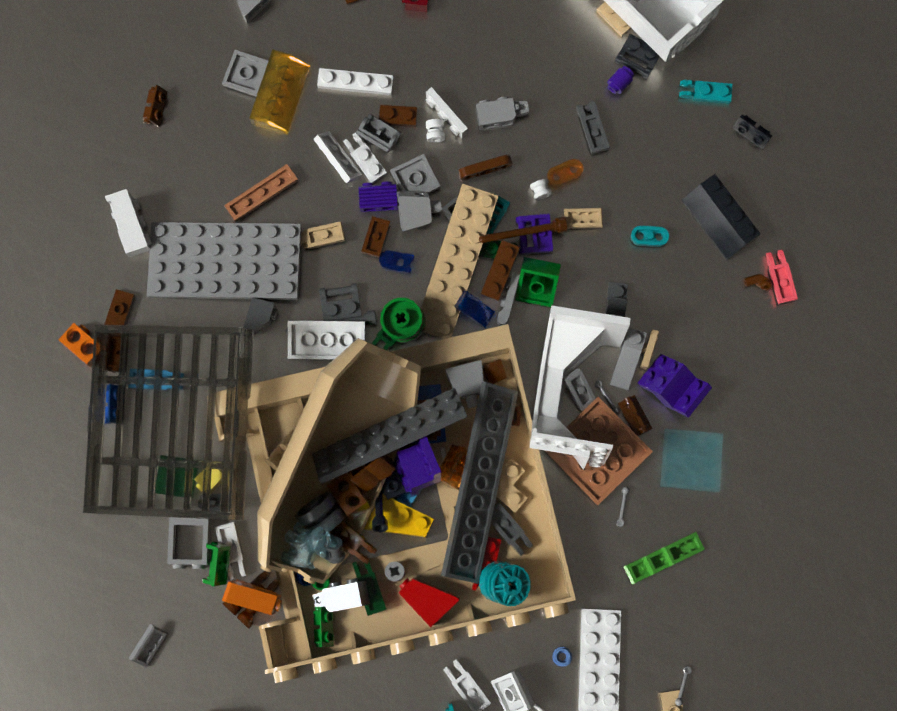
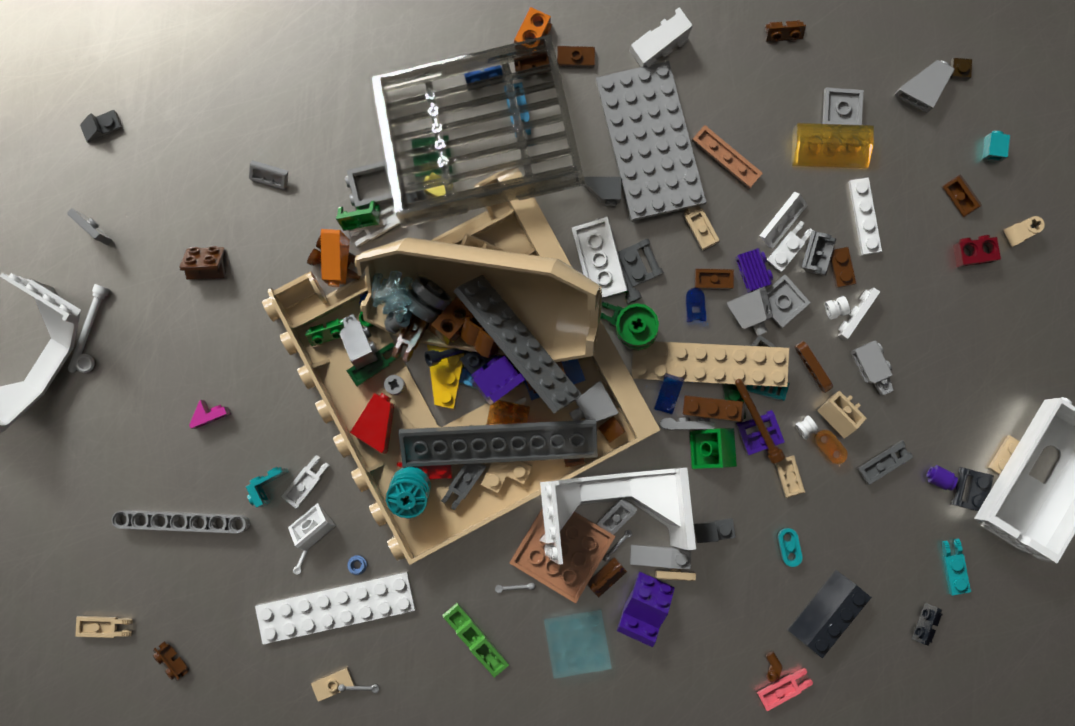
camera: 75 degrees right, 5 degrees up
none -> tan brick [817,391,867,439]

